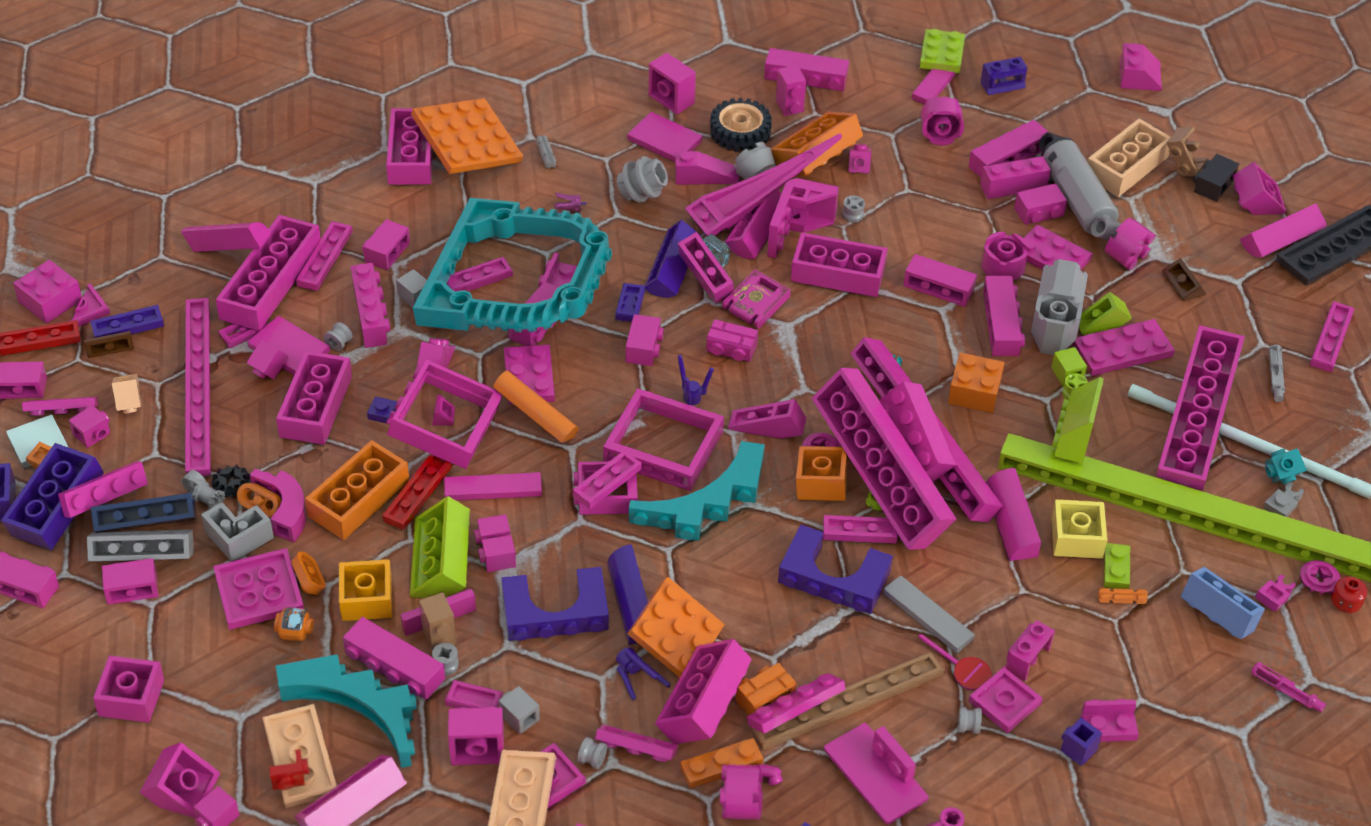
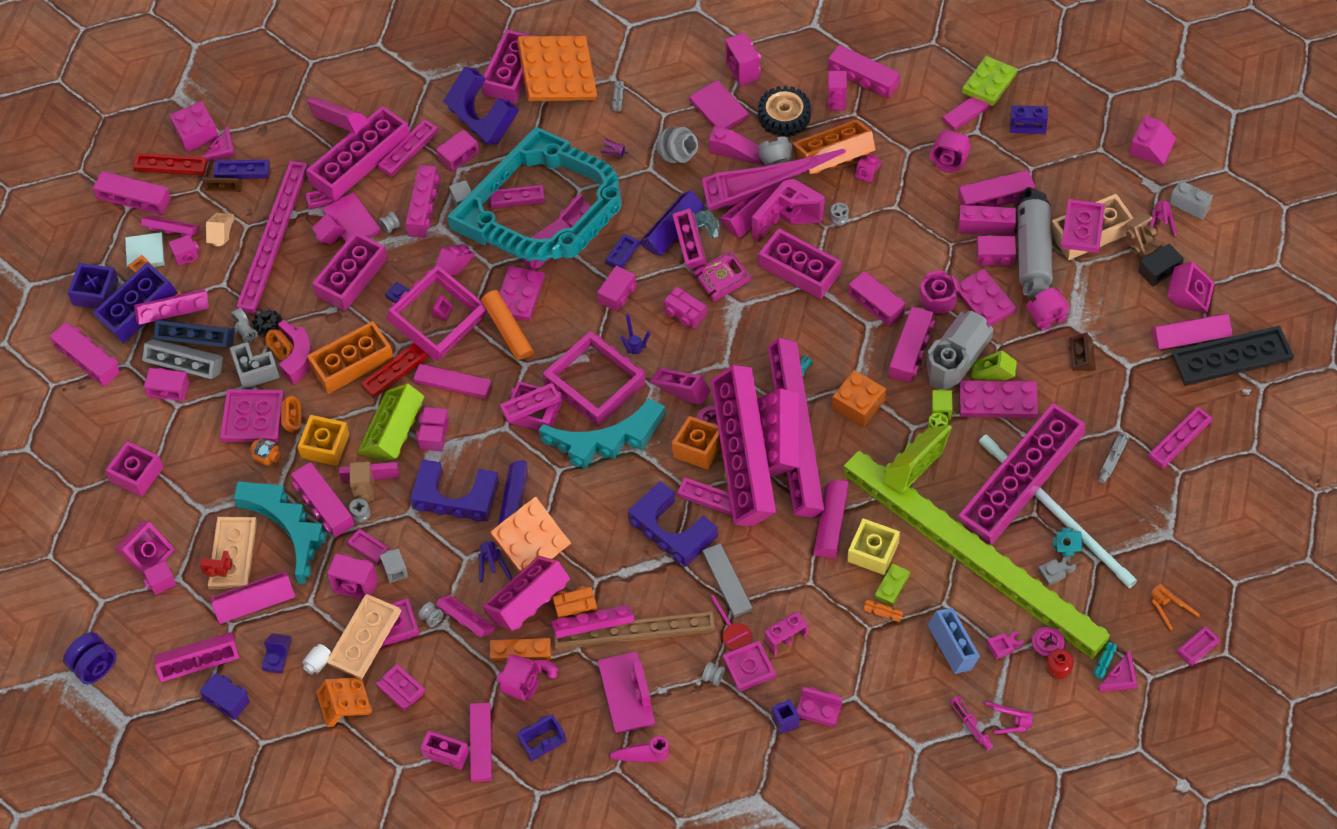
camera: 25 degrees right, 10 degrees up
none -> dark purple arch [443,66,519,145]
none -> dark pink plant [985,701,1033,734]
none -> dark pink plate [1061,199,1105,253]
none -> dark pink plant [1149,201,1177,237]
none -> light grey brick [1170,180,1213,220]

